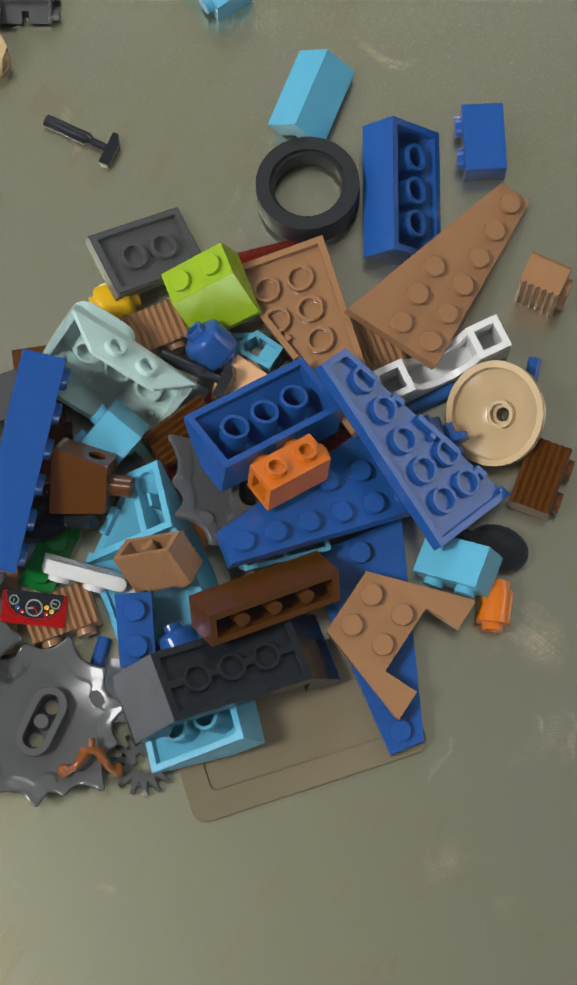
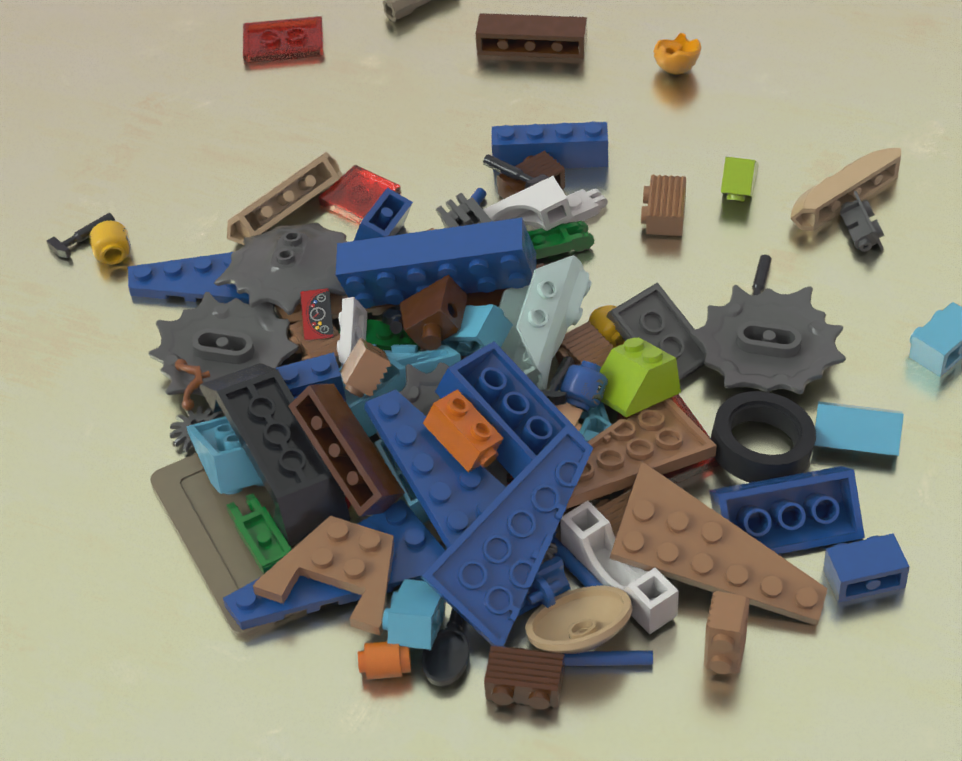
camera: 80 degrees right, 30 degrees down
none -> green hinge [226,493,292,575]
none -> dark grey piece [690,285,846,394]

